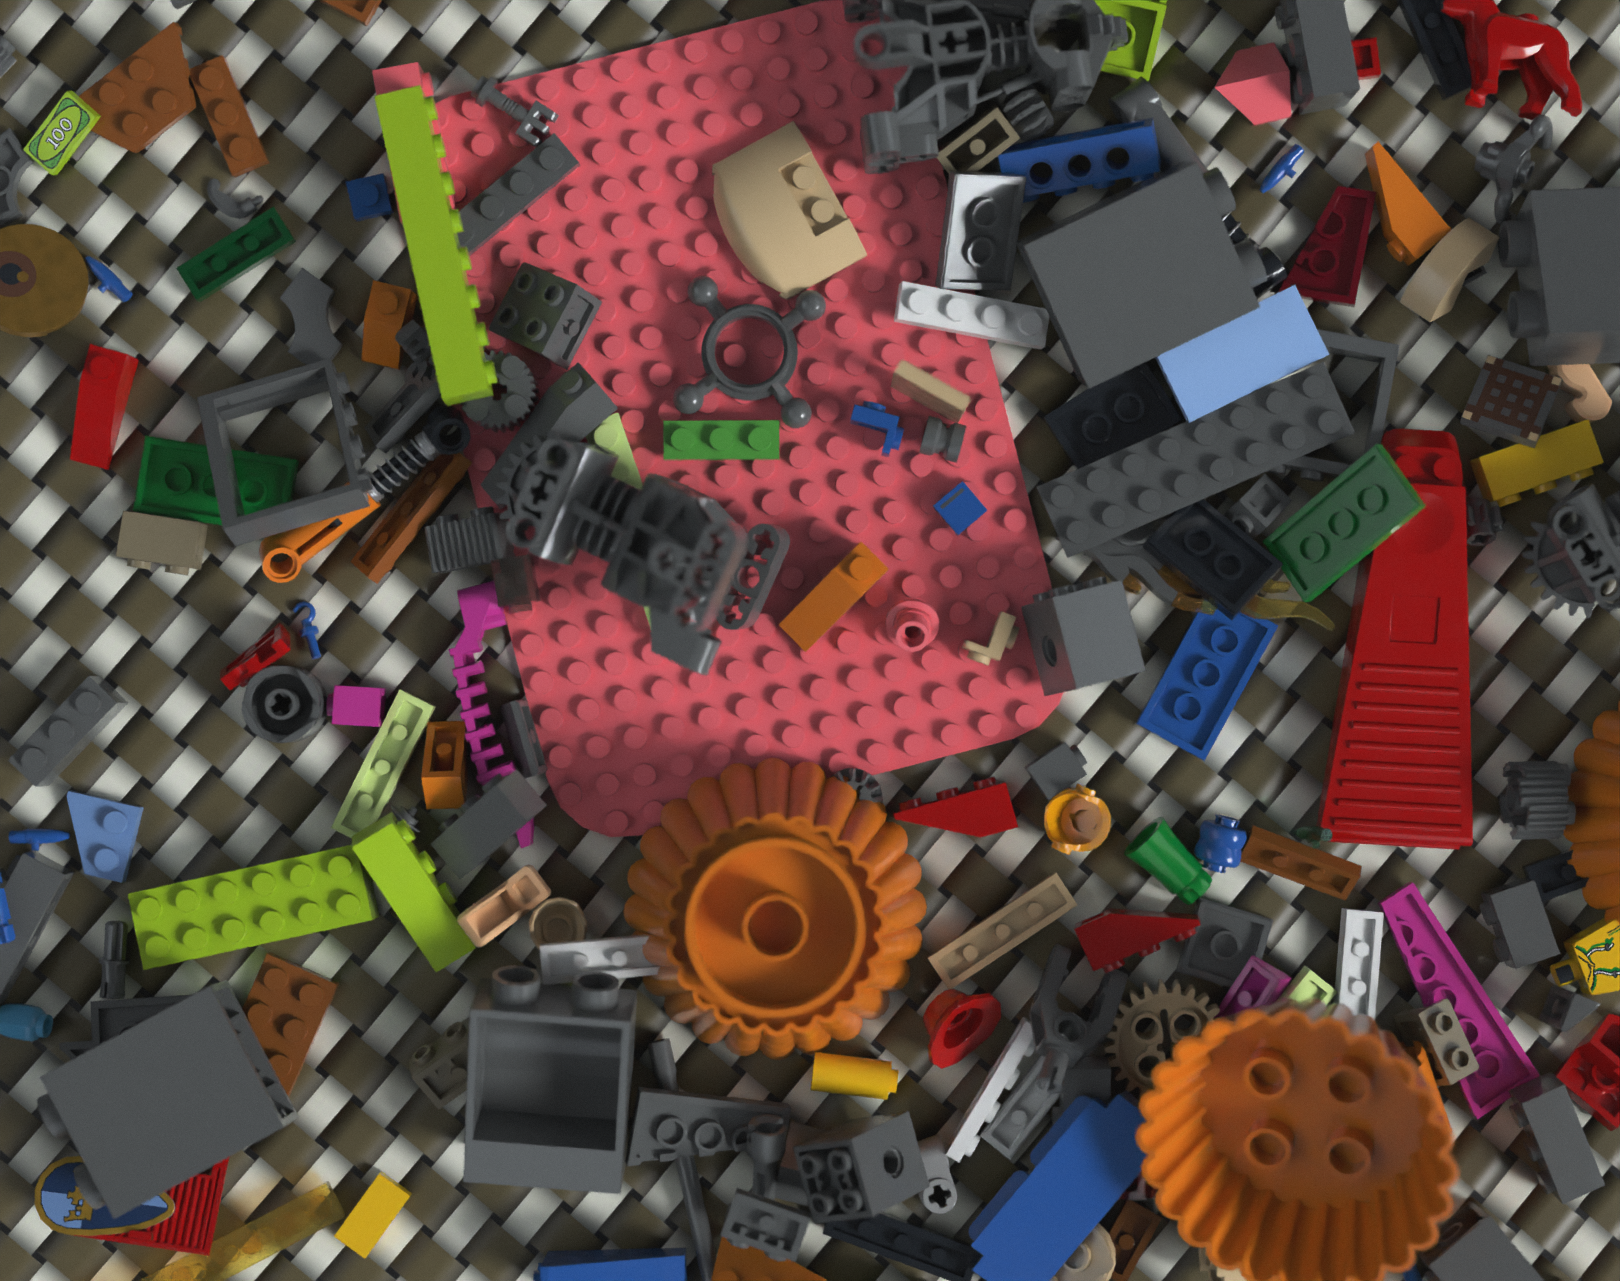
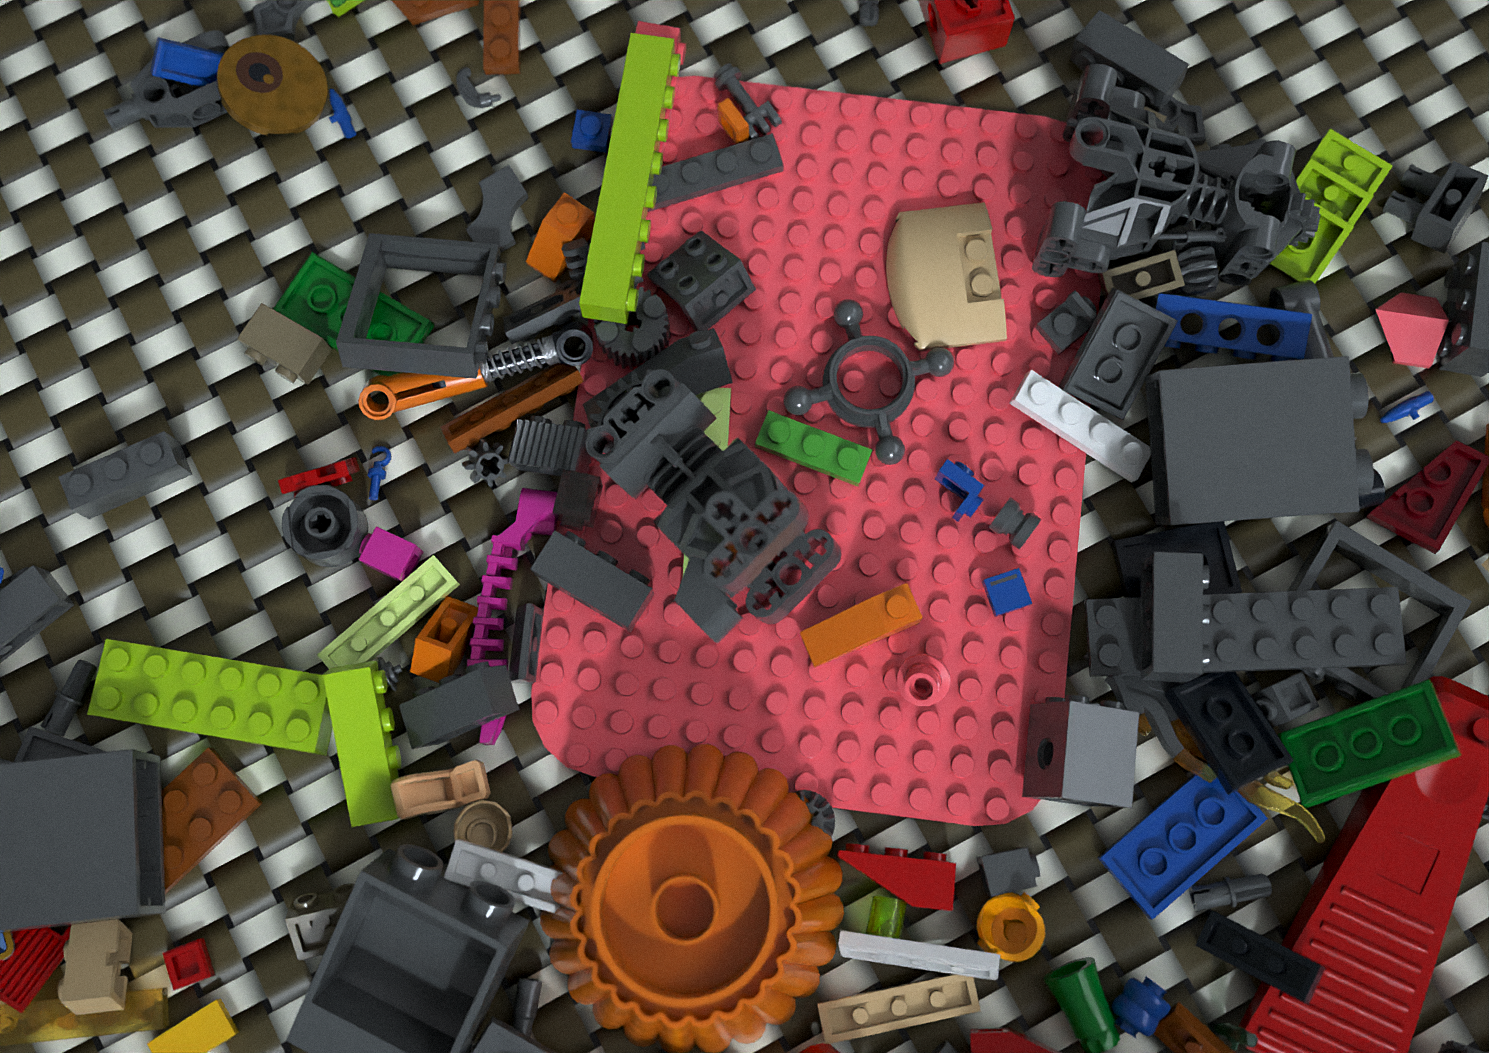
camera: 20 degrees right, 10 degrees down
blue helmet [8,829,70,851] -> none
medium blue wing [67,790,144,883] -> none
red slope [70,344,139,470] -> none
dark green plate [176,207,297,302] -> none
tan tile [890,360,971,423] -> none
tan bracket [962,612,1019,666] -> none
light blue tile [1155,285,1329,423] -> none
none -> tan brick [58,919,133,1015]
none -> red tile [162,938,215,991]
none -> dark grey gear [462,438,508,487]
none -> dark grey brick [530,530,654,633]
none -> orange tile [718,98,749,145]
none -> white tile [838,931,1000,980]
none -> clear neon green beam [866,896,907,939]
none -> dark grey bracket [1035,290,1097,355]
none -> dark grey brick [1140,552,1210,682]
none -> dark grey axle [1189,874,1272,912]
none -> black plate [1195,910,1326,1005]

